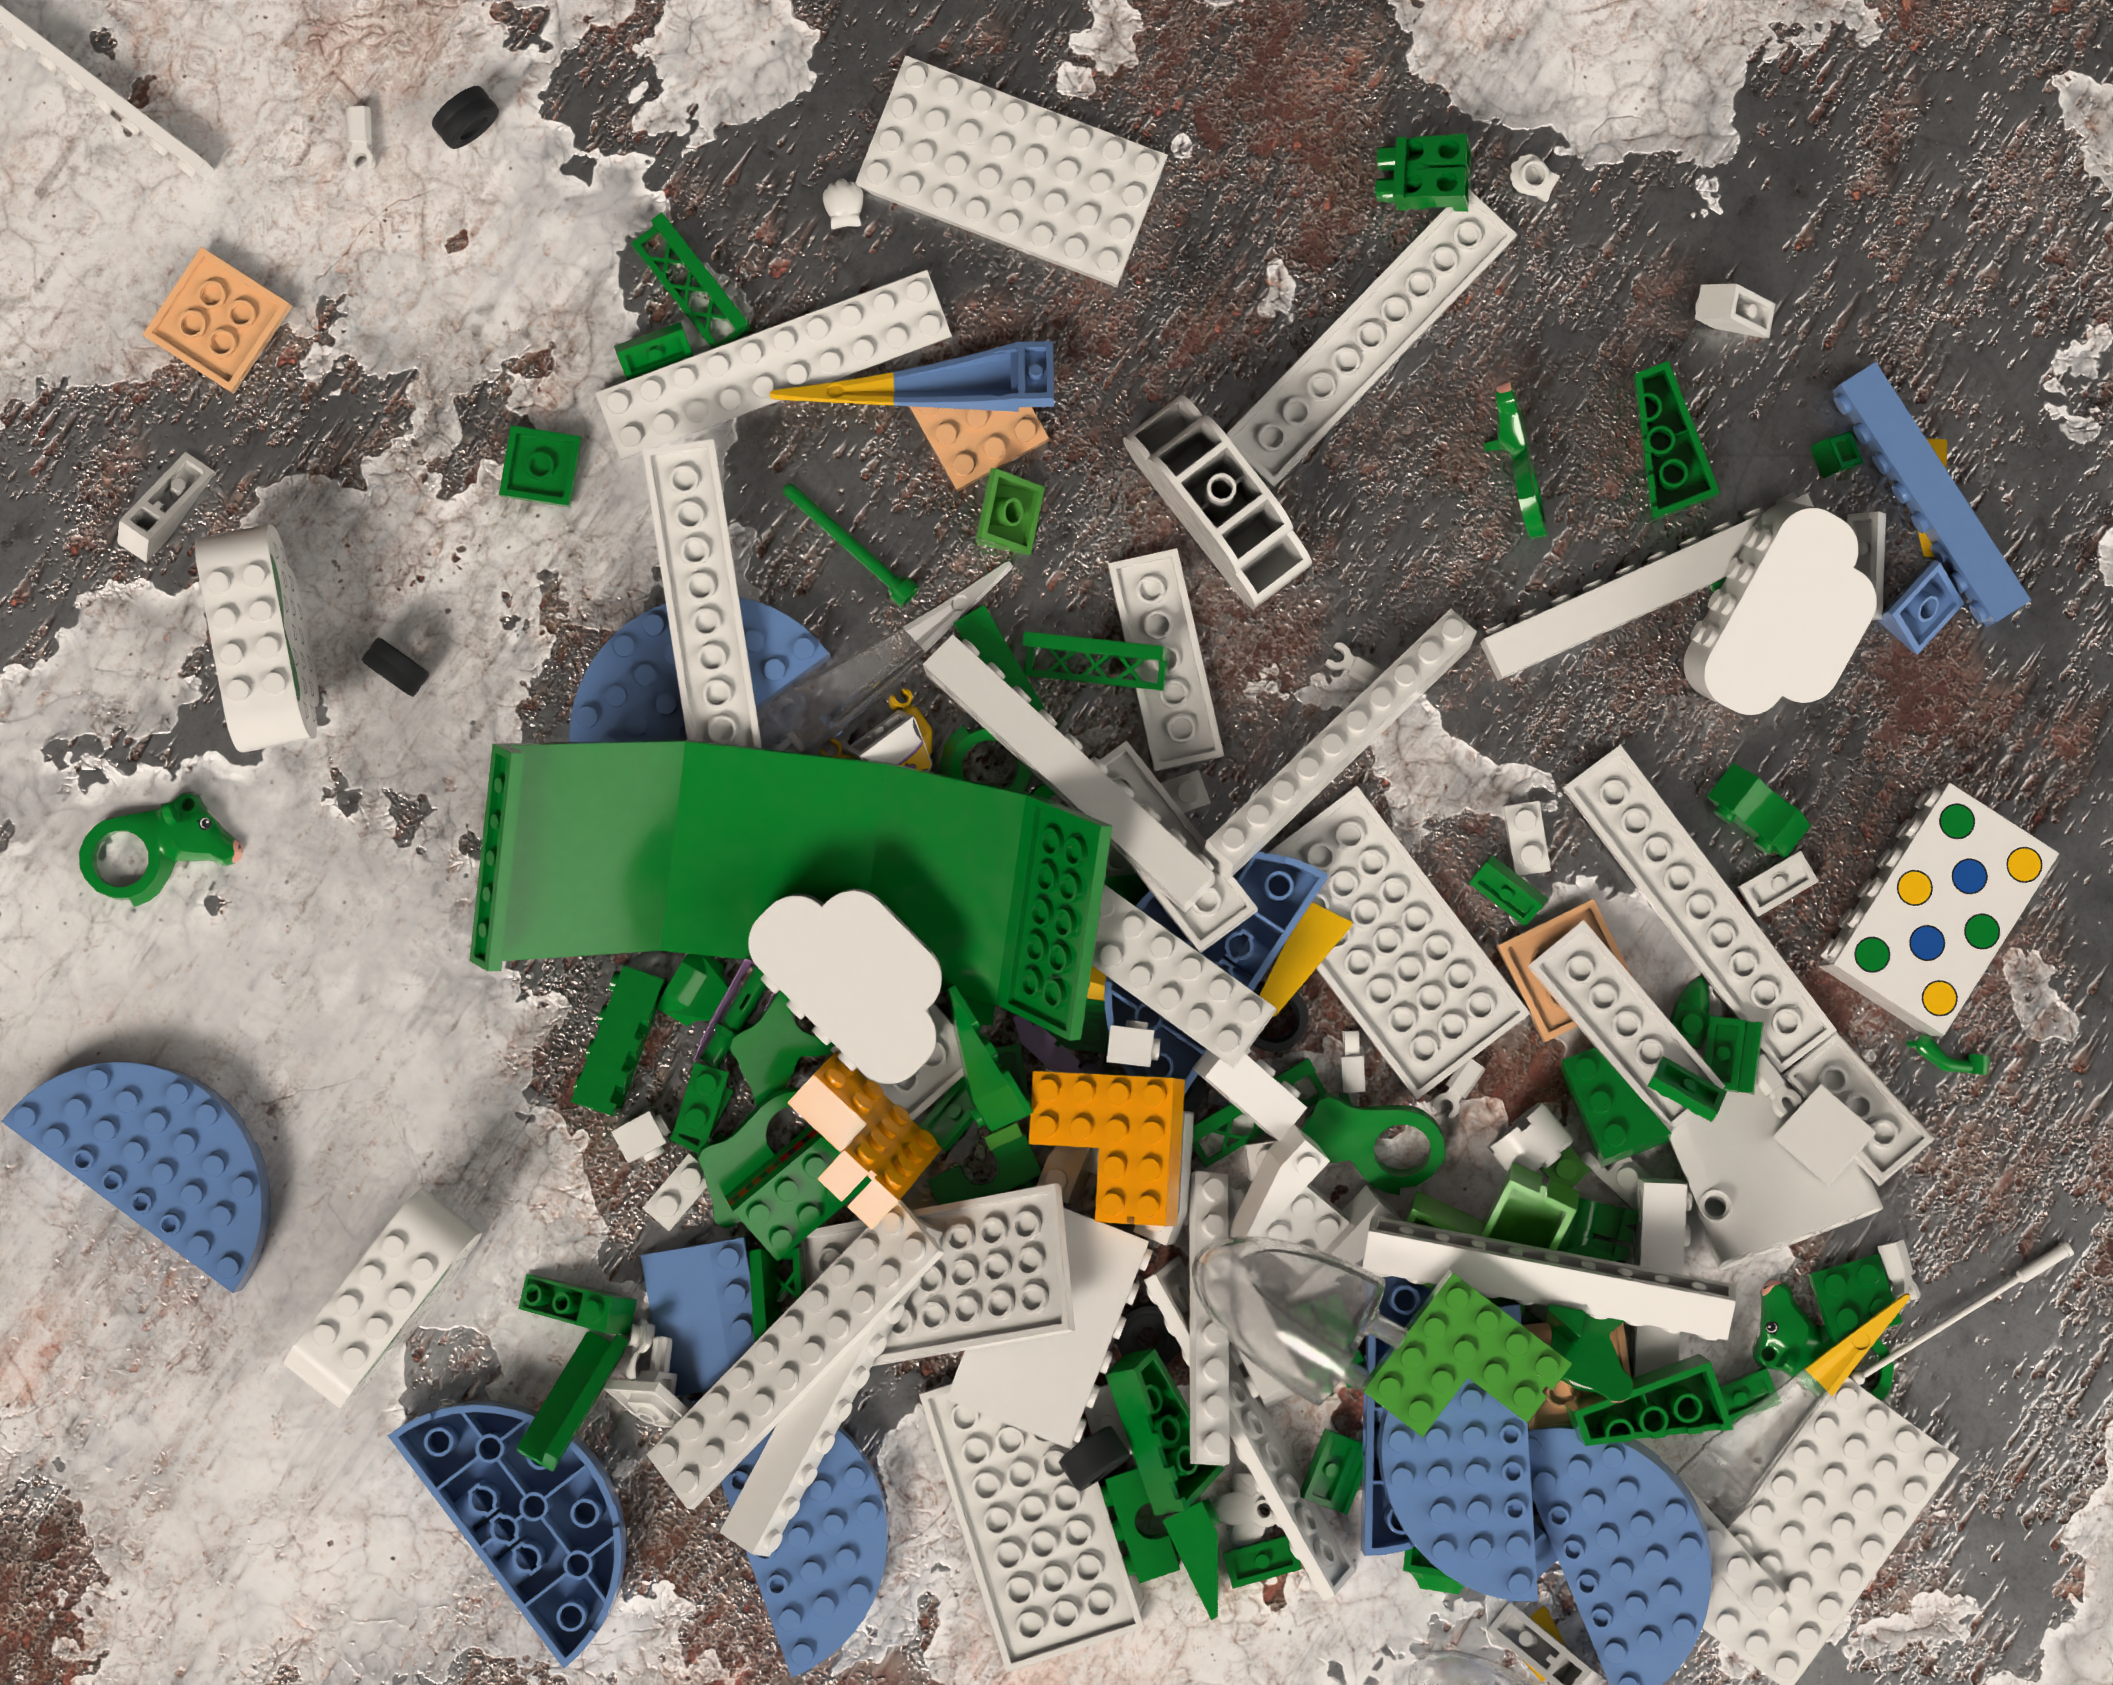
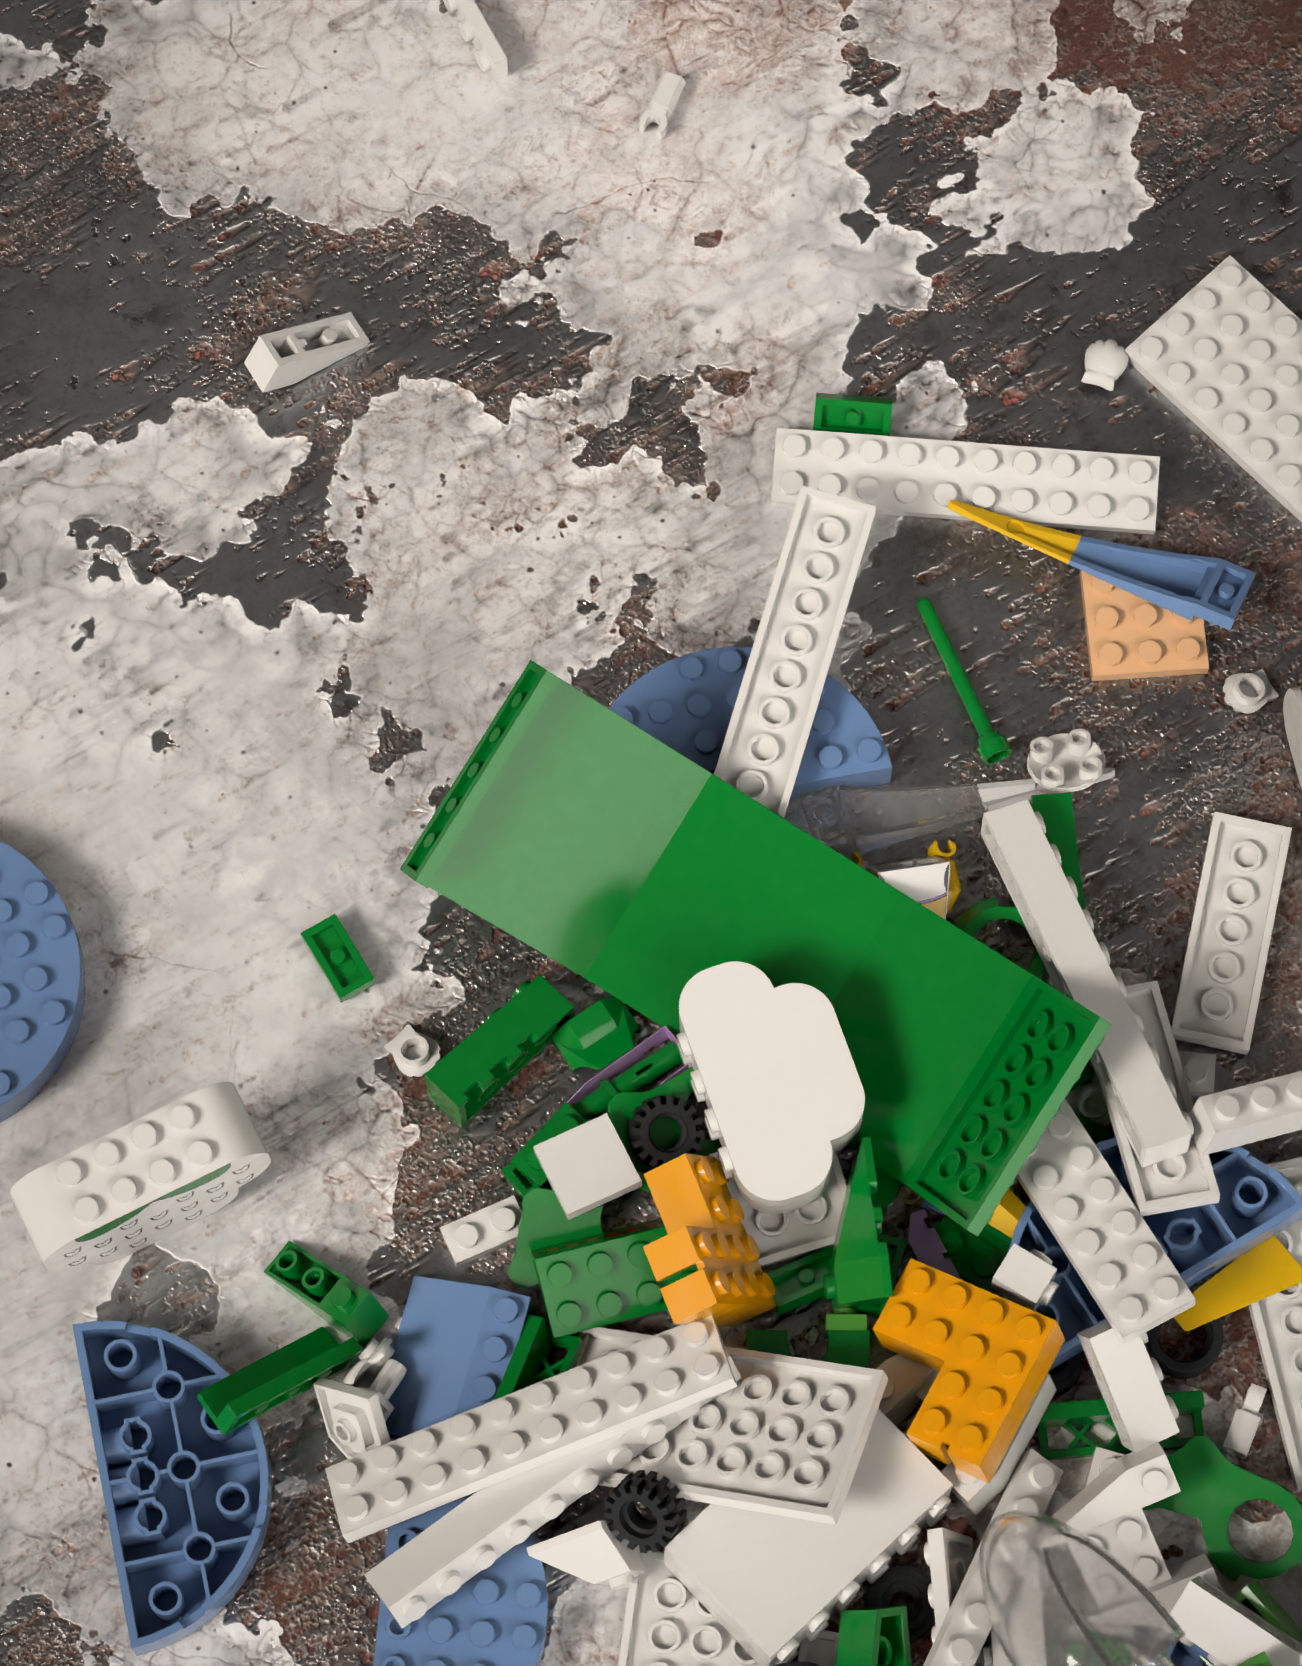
camera: 30 degrees right, 15 degrees down
green animal [79,792,243,907] -> none
light nougat plate [142,247,293,394] -> none
white brick [195,524,319,753] -> none
black tyre [361,637,430,697] -> none
black tyre [432,86,499,149] -> none
green plate [499,425,582,508] -> none
white brick [611,1111,671,1163] -> none
green fence [631,212,751,349] -> none
bright green slope [976,468,1045,555] -> none
green fence [1022,631,1170,691] -> none
none -> green plate [301,914,375,1003]
none -> white animal [384,1024,440,1077]
none -> white slope [526,1520,646,1590]
none -> white tile [533,1113,642,1220]
none -> black tyre [604,1470,687,1553]
none -> black tyre [627,1096,704,1168]
none -> white dish [1027,729,1106,792]
none -> white animal [1223,669,1279,714]

